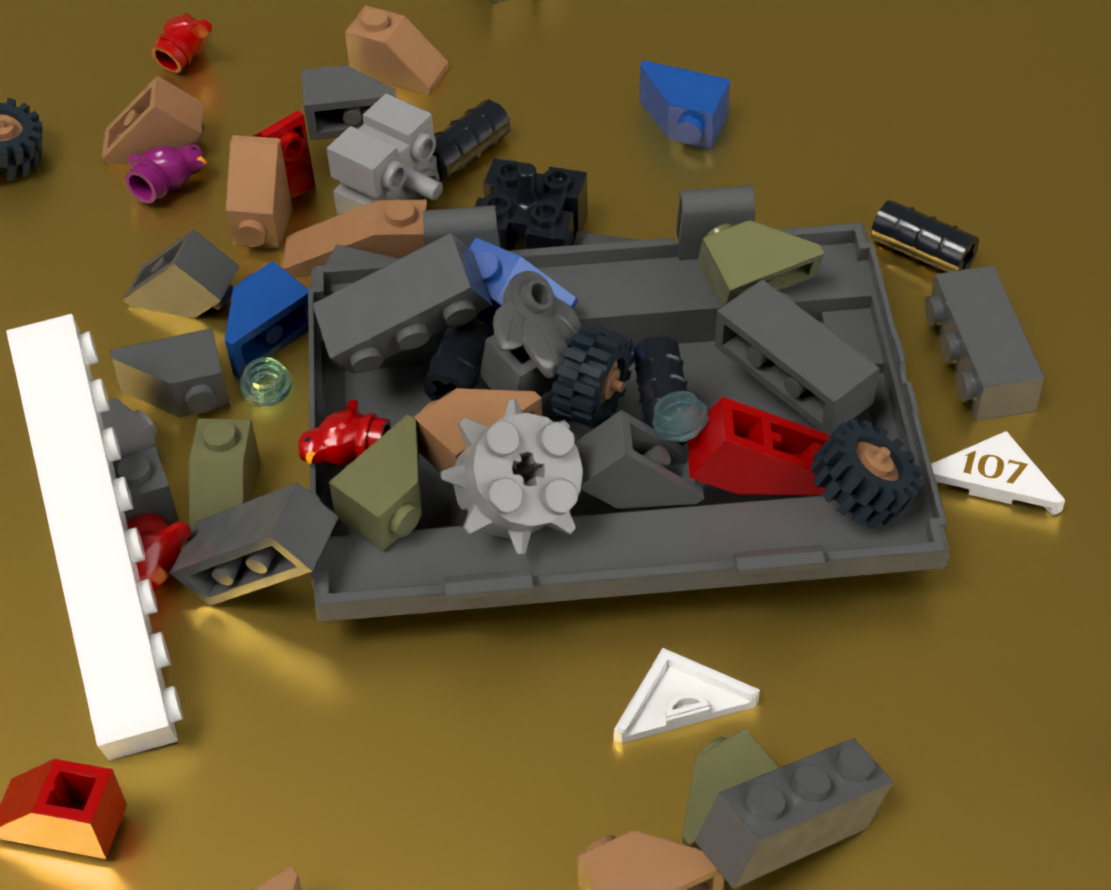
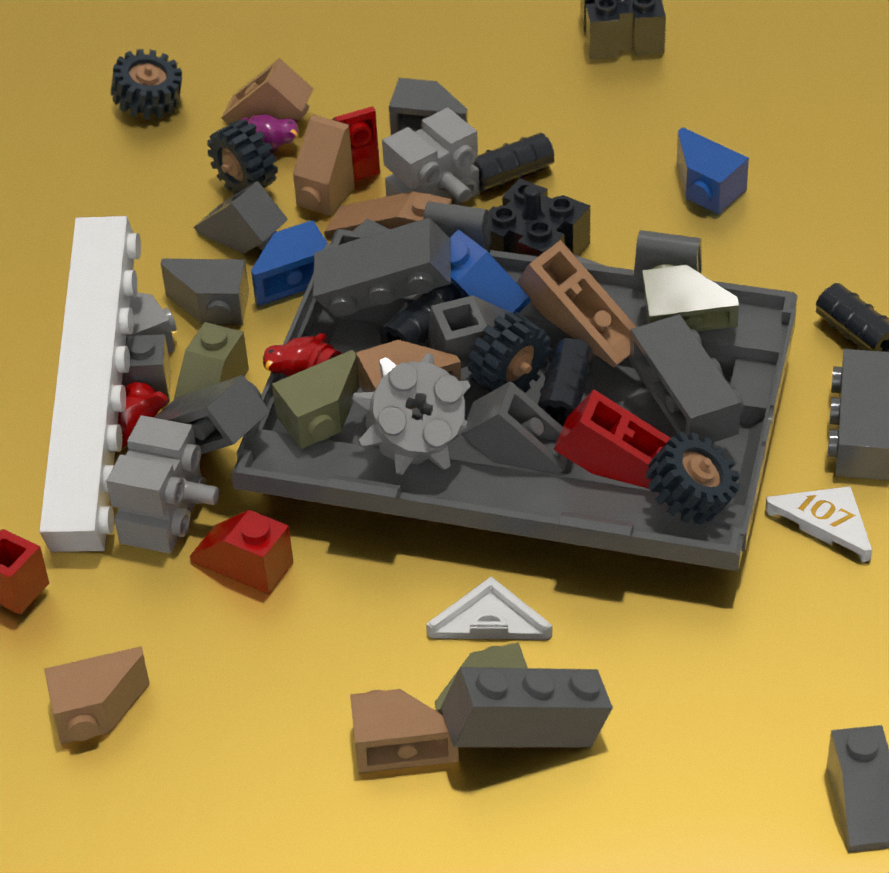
camera: 20 degrees right, 5 degrees down
red animal [151,13,212,73] -> none
clear light blue plate [240,358,292,406] -> none
medium nougat slope [345,5,449,96] -> none
dark grey plate [493,271,582,379] -> none
clear light blue plate [652,391,709,442] -> none
none -> light grey brick [106,415,219,554]
none -> red slope [190,510,294,594]
none -> black wheel [207,119,278,195]
none -> medium nougat slope [516,240,636,367]

